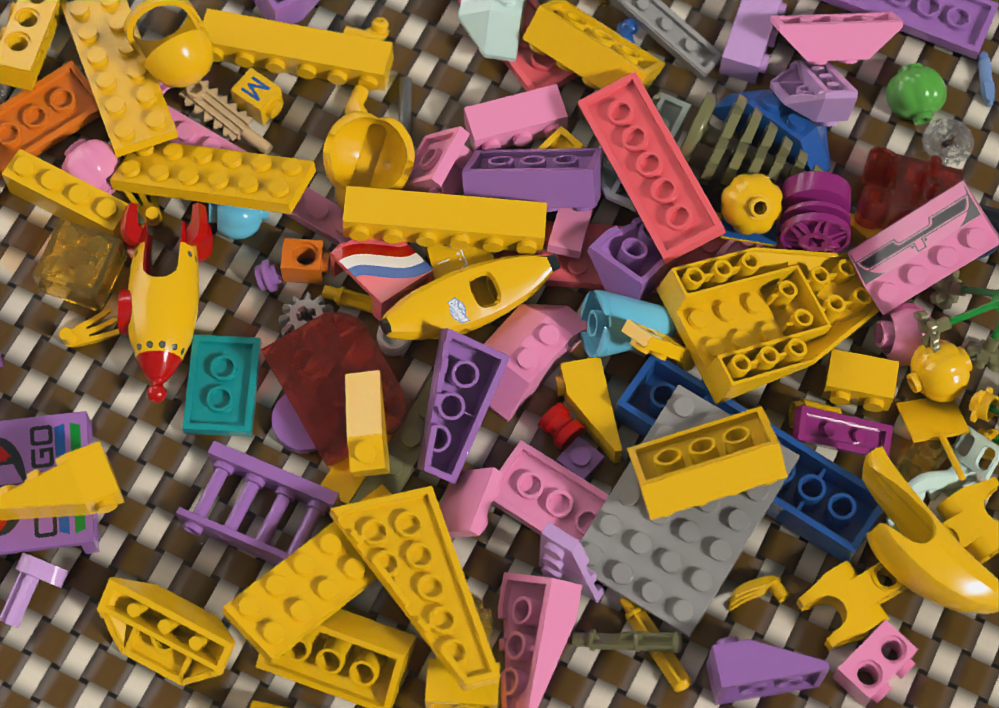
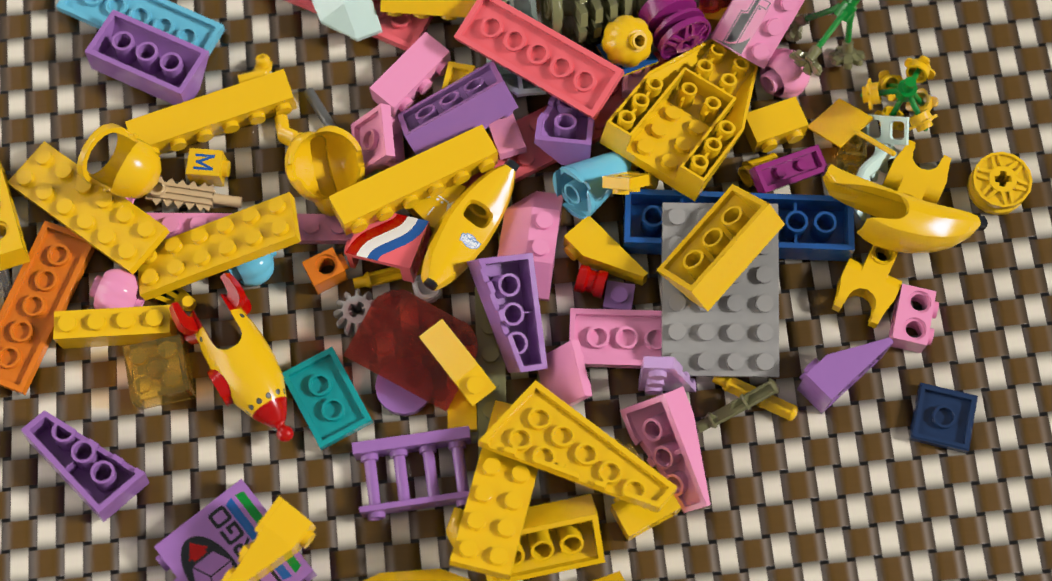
camera: 30 degrees left, 5 degrees up
yellow piece [59,308,120,348] -> none
medium lavender plate [255,259,282,292] -> none
yellow piece [727,575,790,611] -> none
yellow plant [906,339,972,402] -> none

